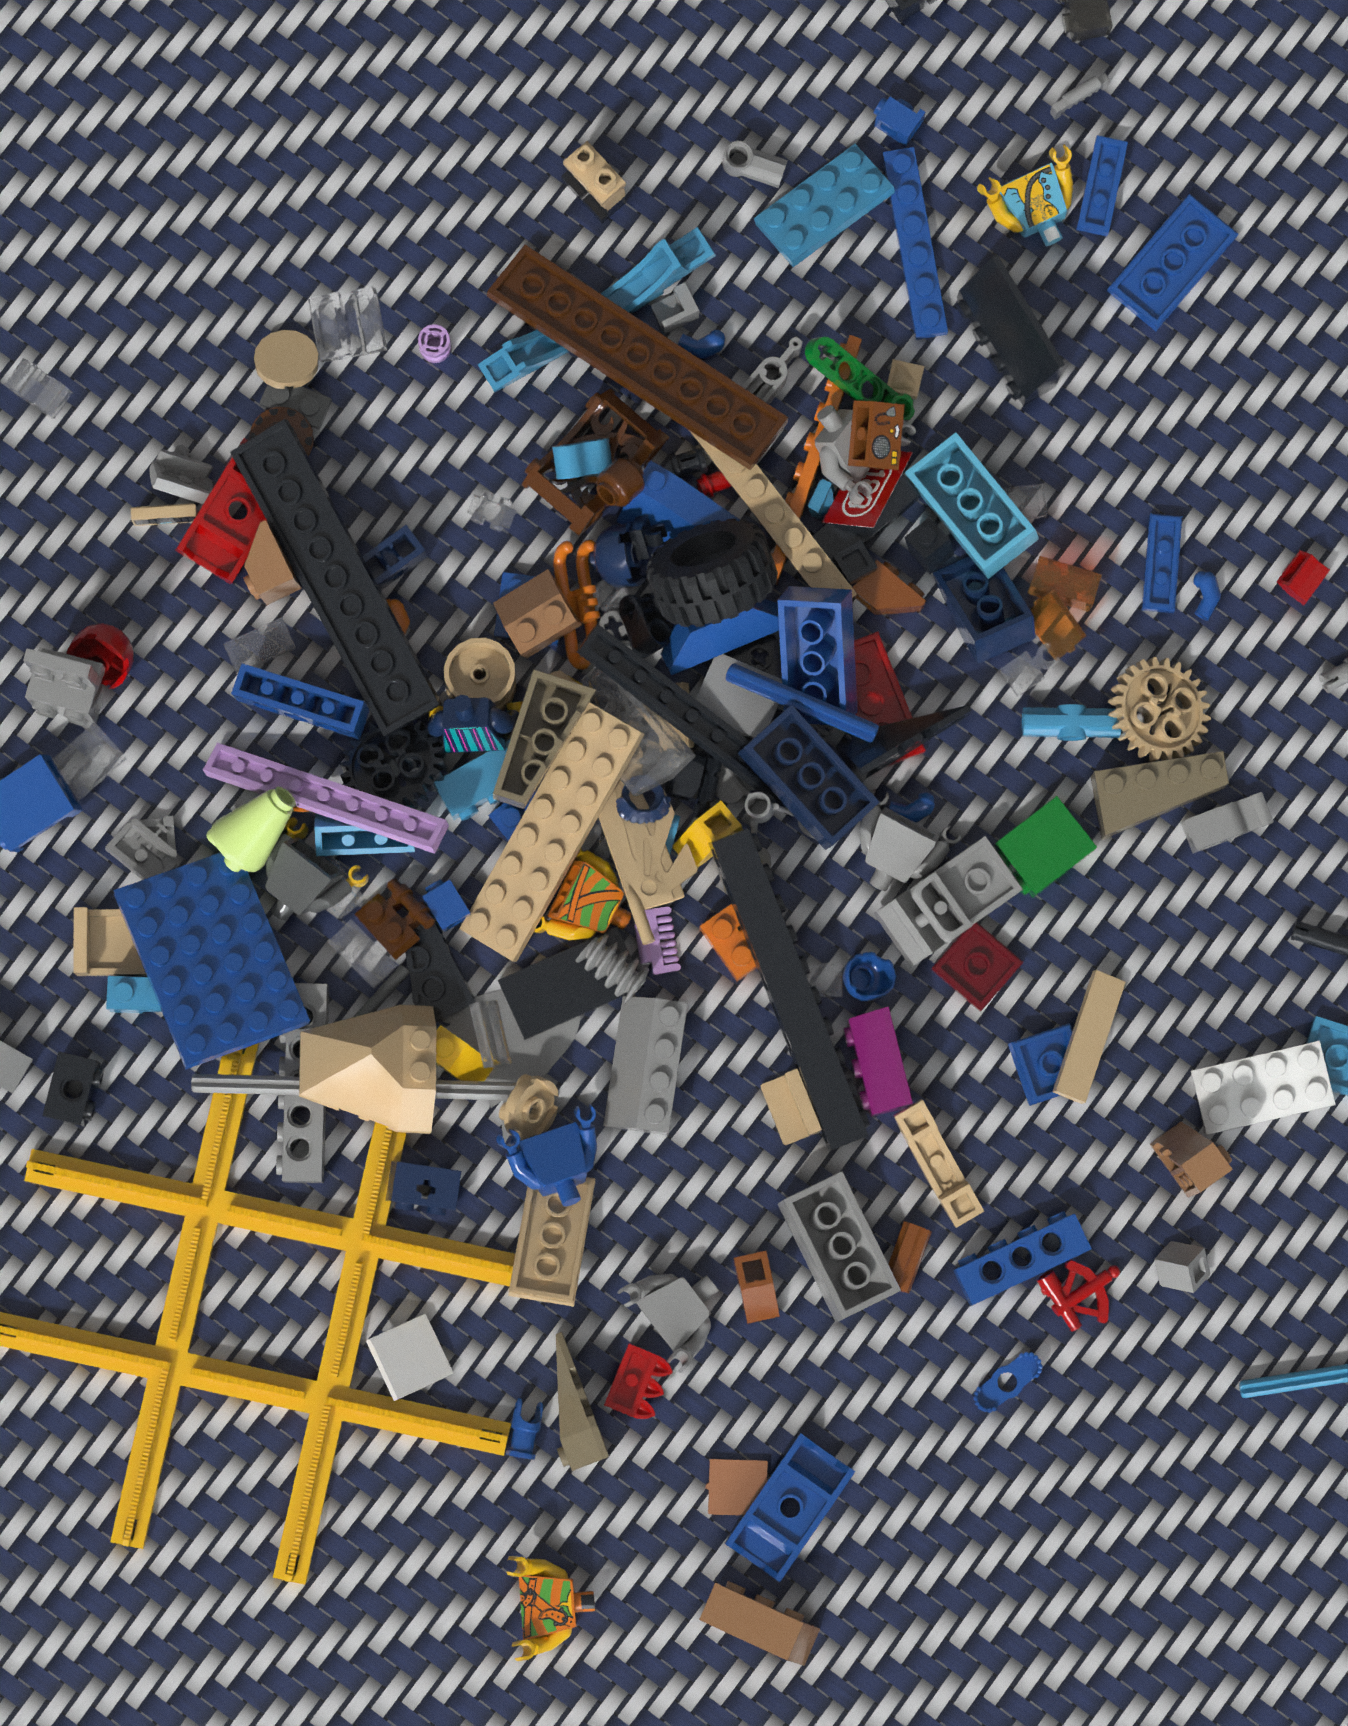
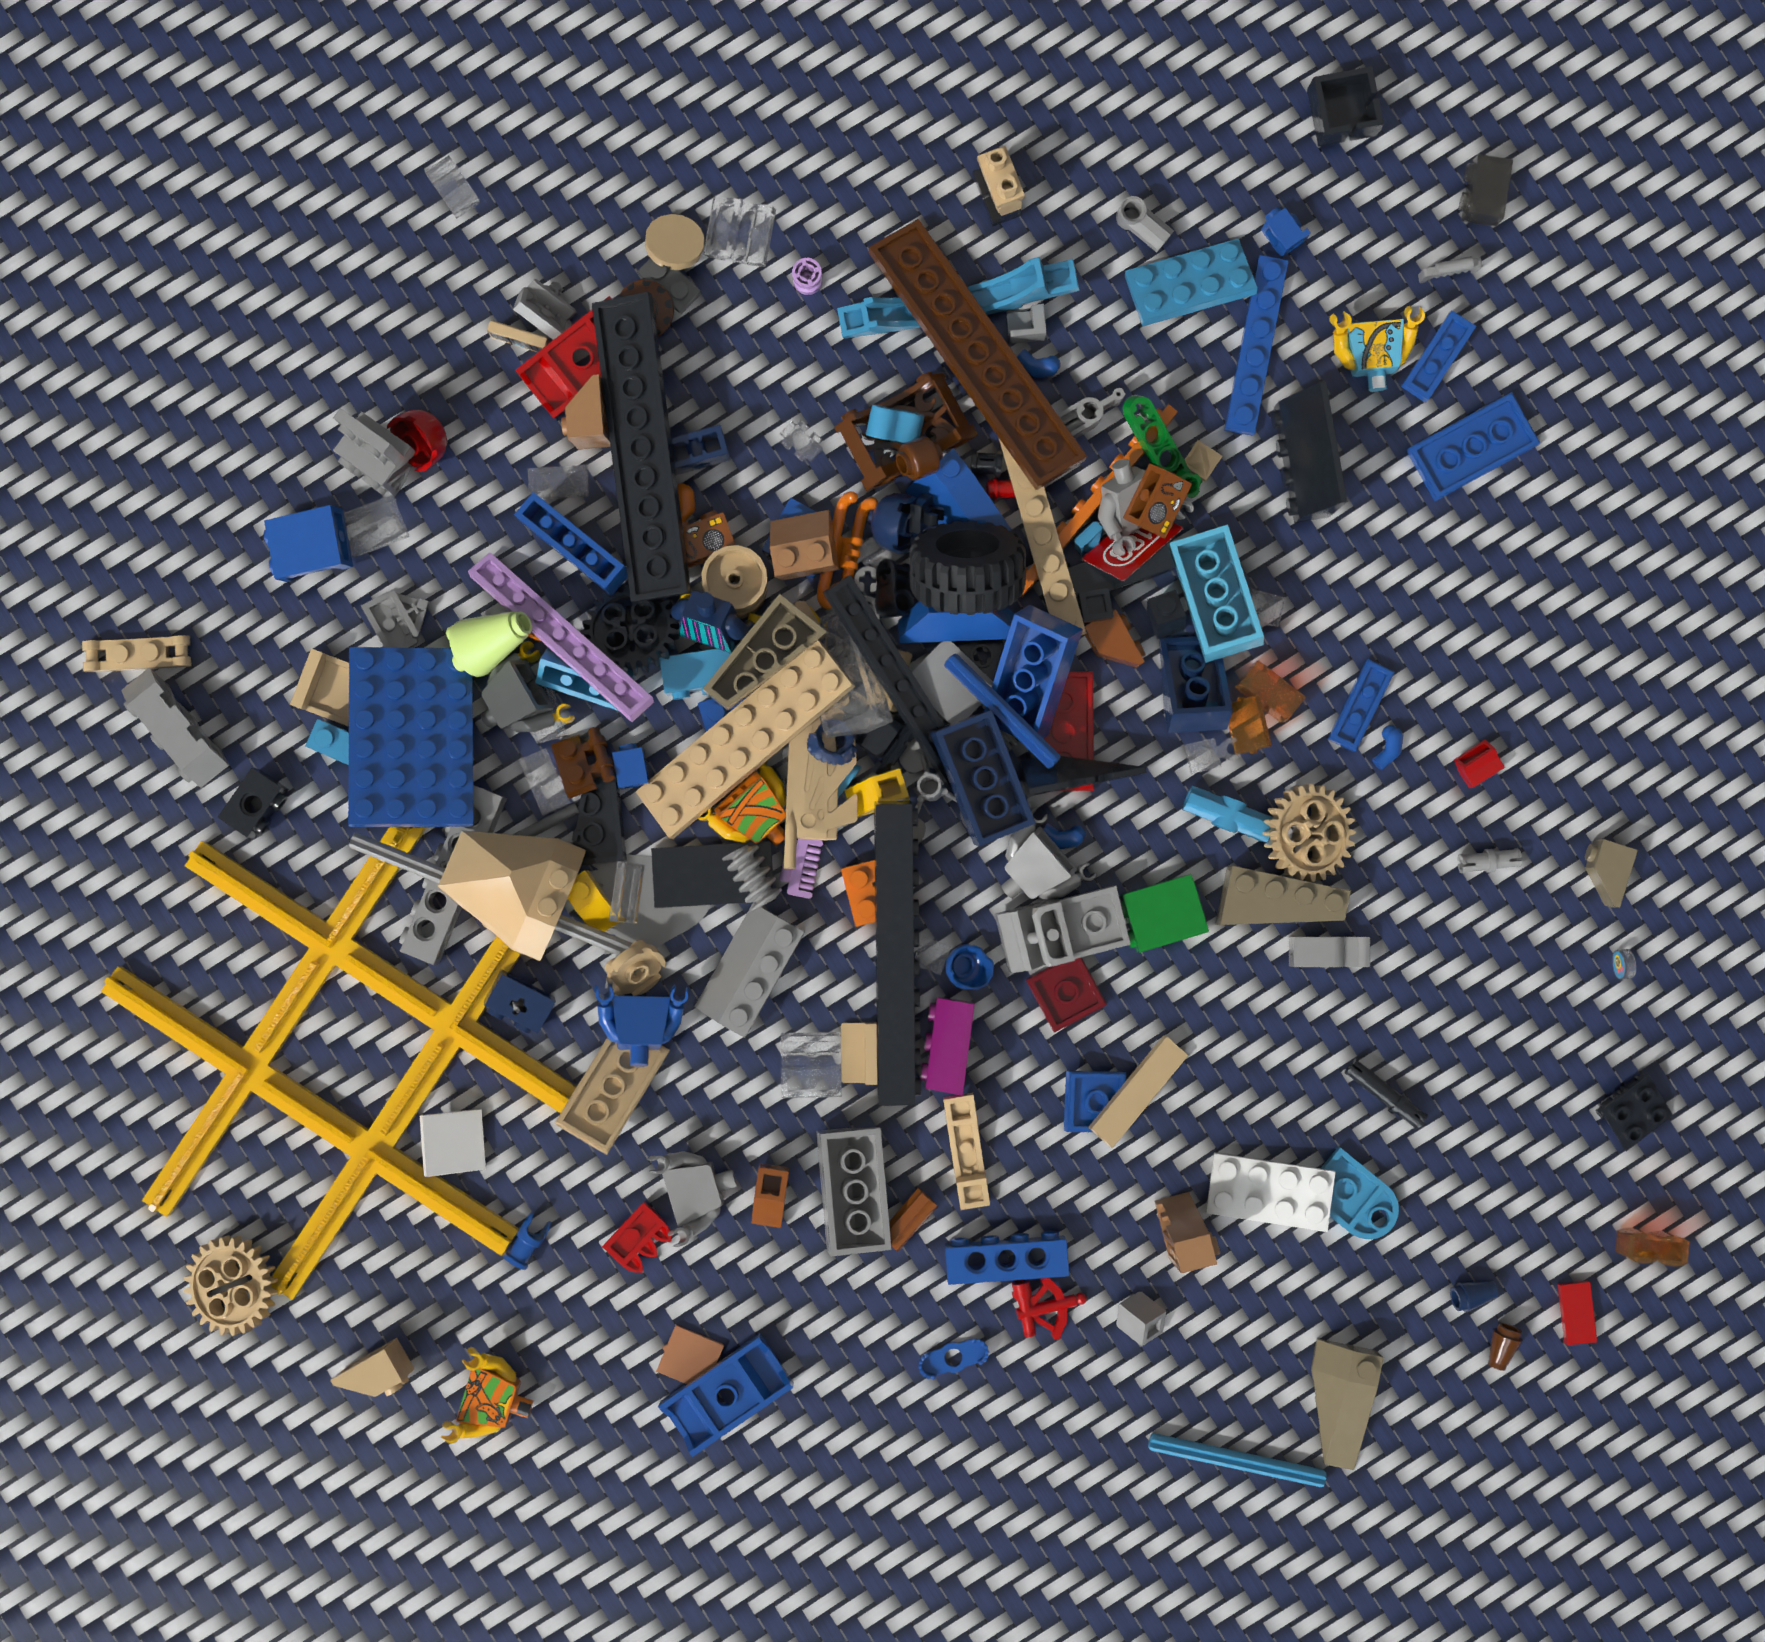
camera: 20 degrees right, 5 degrees up
dark tan wedge [556,1332,609,1471] -> none
medium nougat wedge [699,1581,820,1666] -> none
none -> tan gear [183,1235,278,1336]
none -> tan slope [330,1338,414,1397]
none -> dark orange brick [682,511,736,569]
none -> clear slope [781,1032,842,1098]

